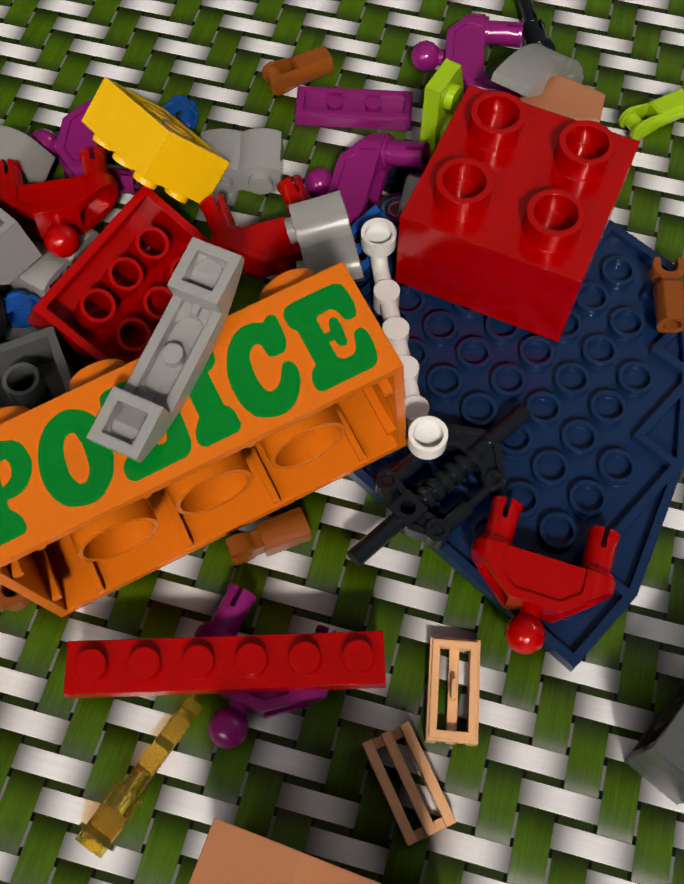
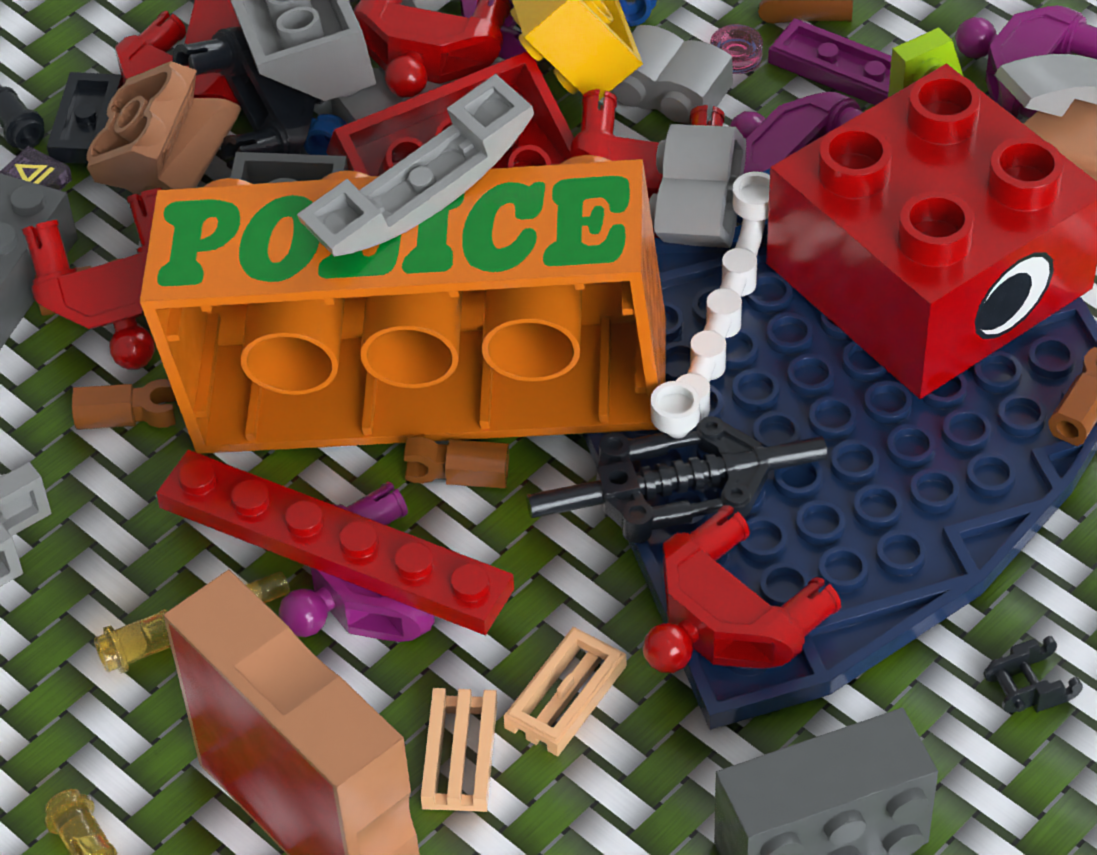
camera: 30 degrees right, 15 degrees down
none -> clear pink tile [710,24,763,74]

